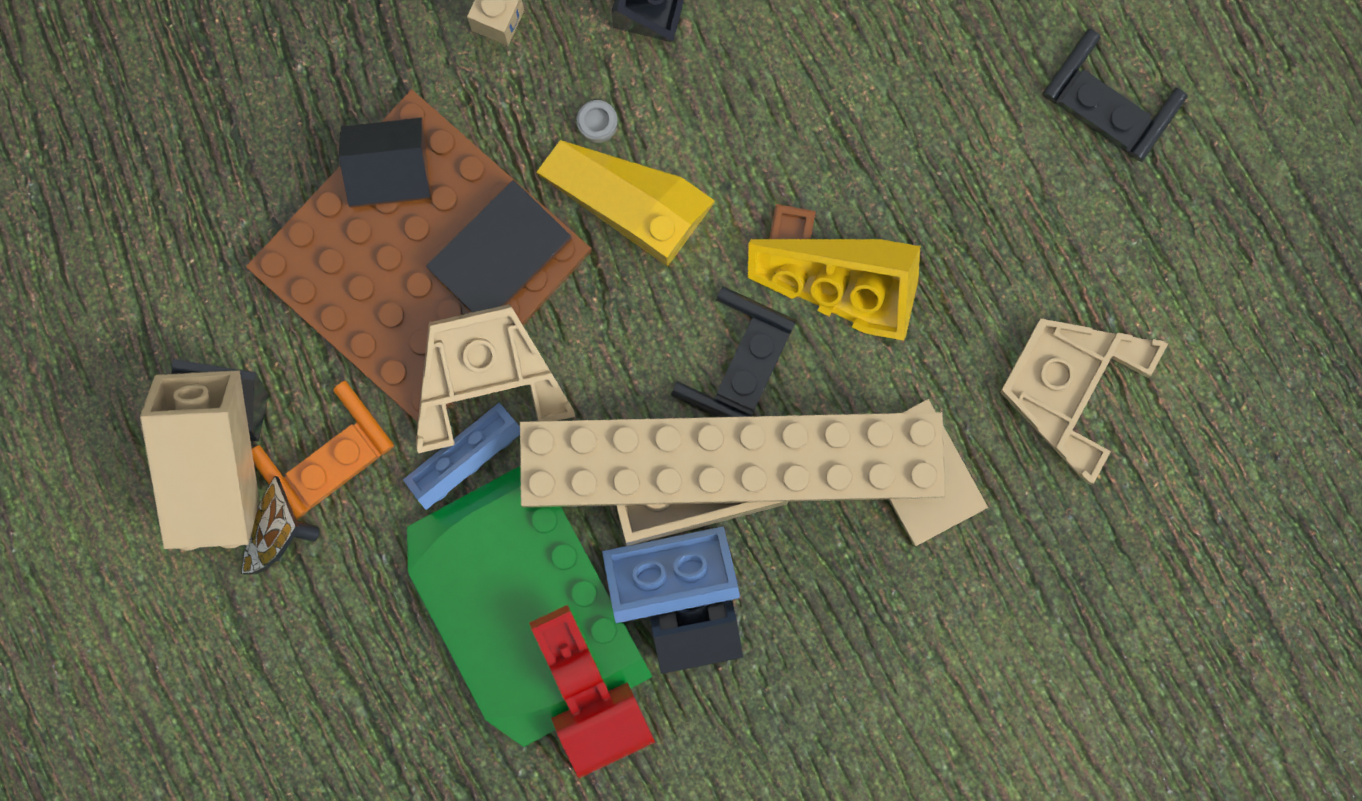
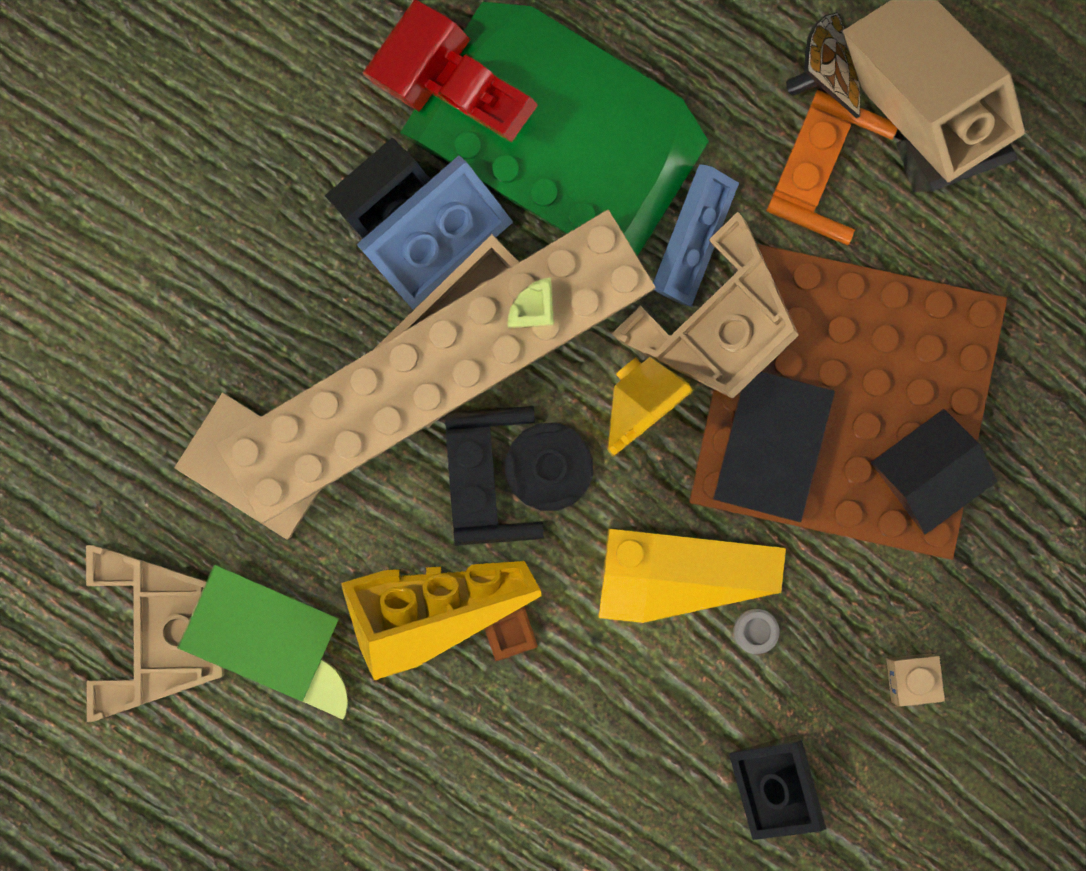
camera: 150 degrees right, 5 degrees up
none -> bright green tile [177,565,339,702]
none -> yellowish green tile [303,659,348,719]
none -> black tile [505,423,593,511]
none -> yellowish green tile [508,278,554,328]
none -> yellow wedge [607,357,693,457]

